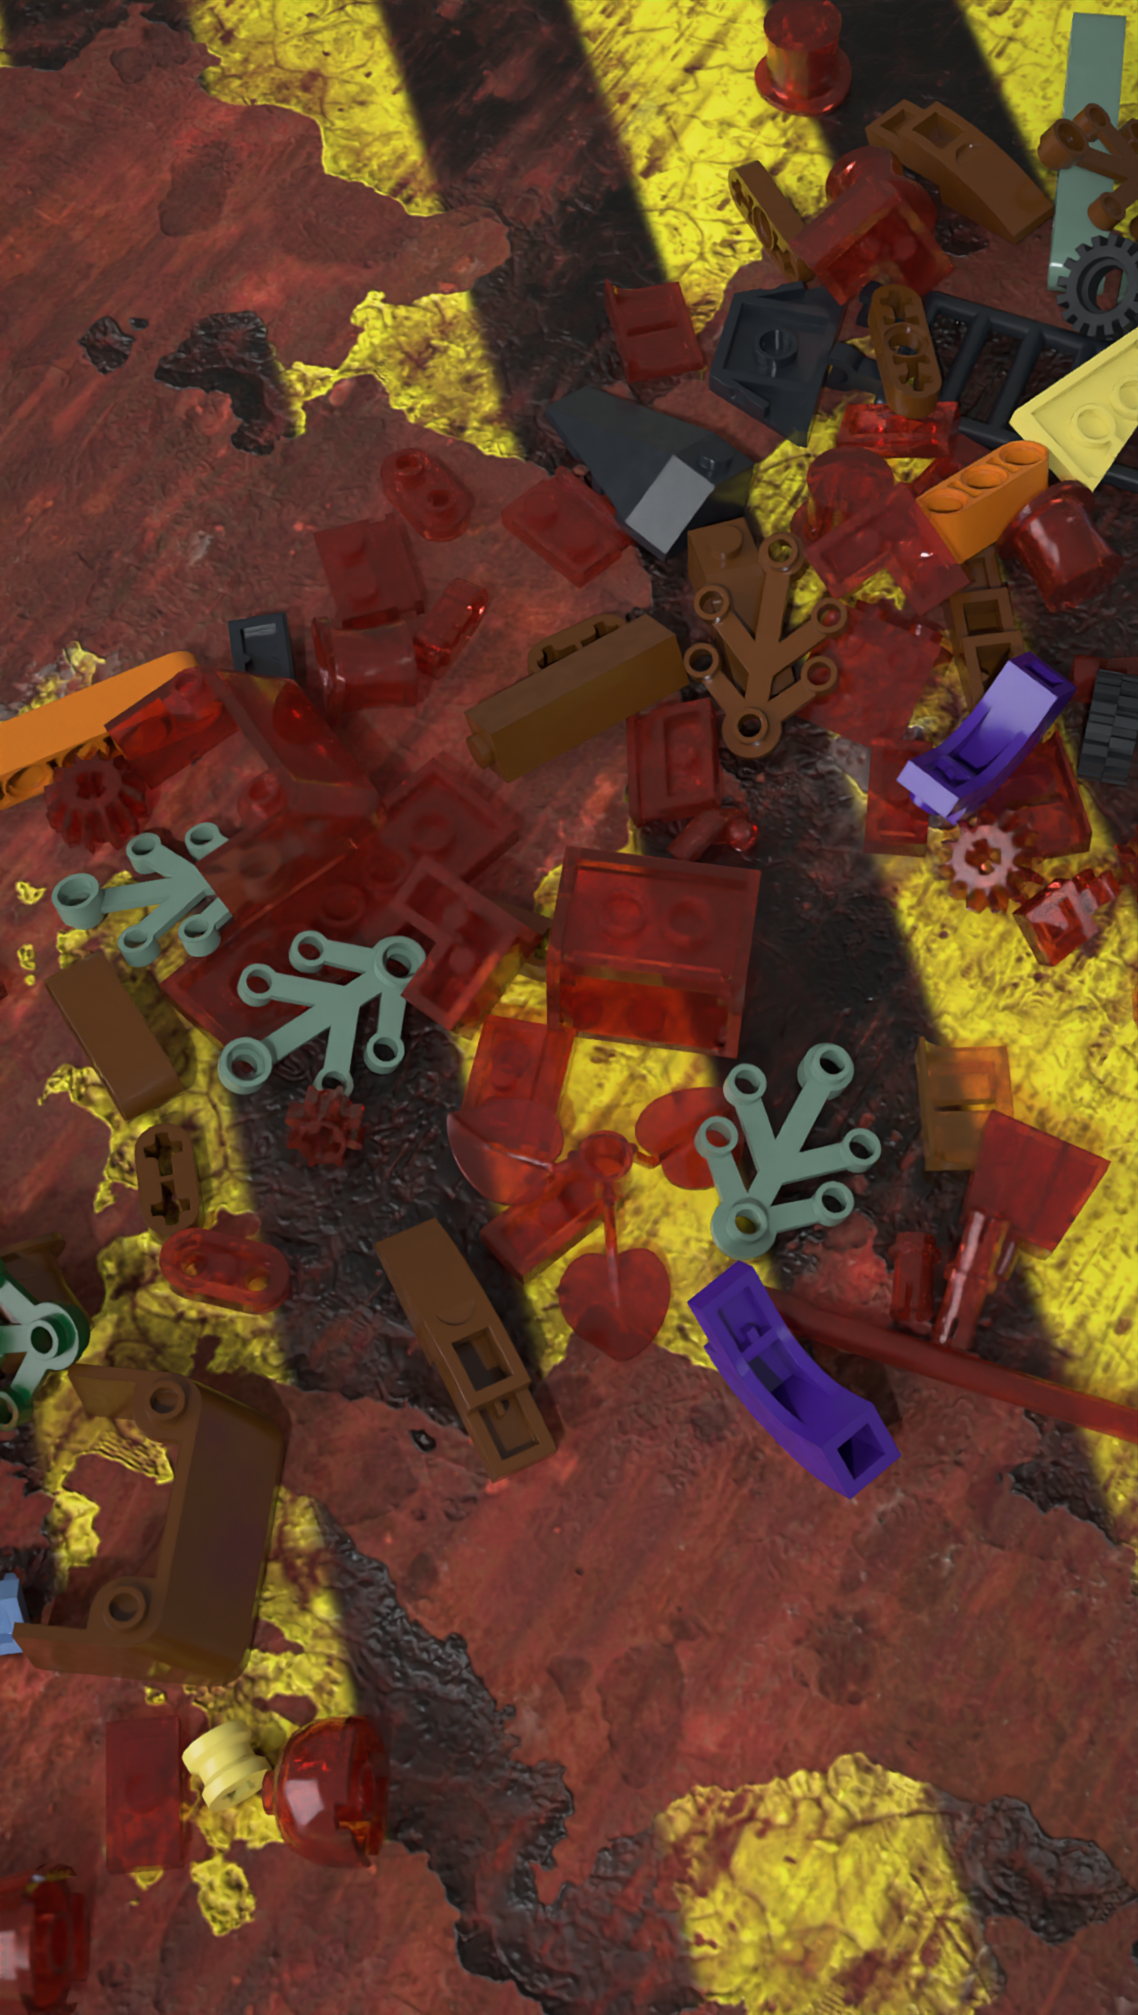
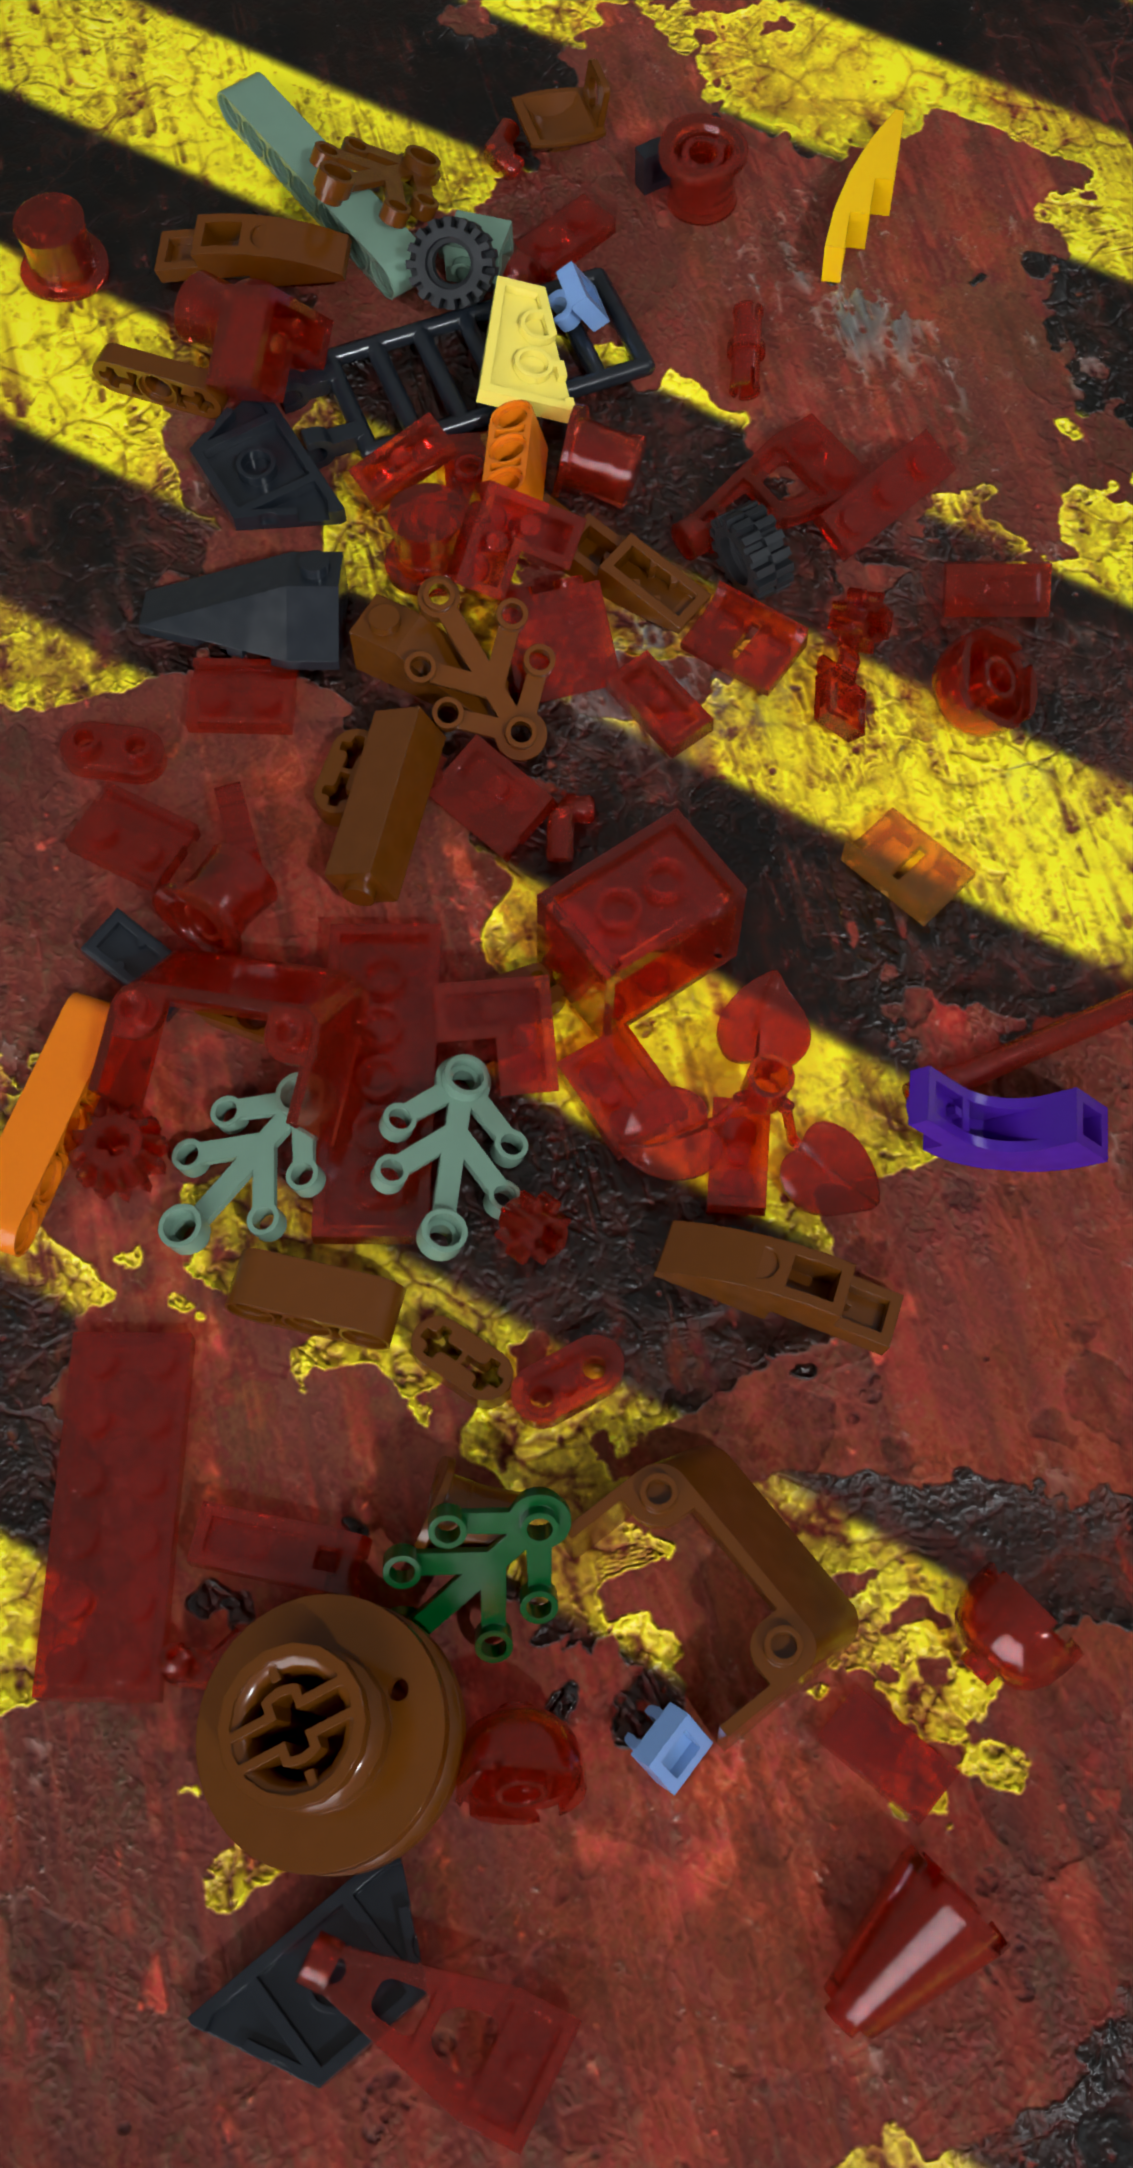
camera: 45 degrees left, 5 degrees up
light yellow wheel [181,1719,274,1812] -> none
clear red piece [604,279,704,383] -> none
sand green plant [694,1043,881,1261] -> none
reddish brown beam [868,284,942,419] -> none
clear red pin [888,1232,942,1322] -> none
dark purple arch [896,651,1078,826] -> none
clear red pin [930,1205,1012,1349] -> none
clear red gear [937,809,1048,916] -> none
clear red torso [959,1109,1111,1283] -> none

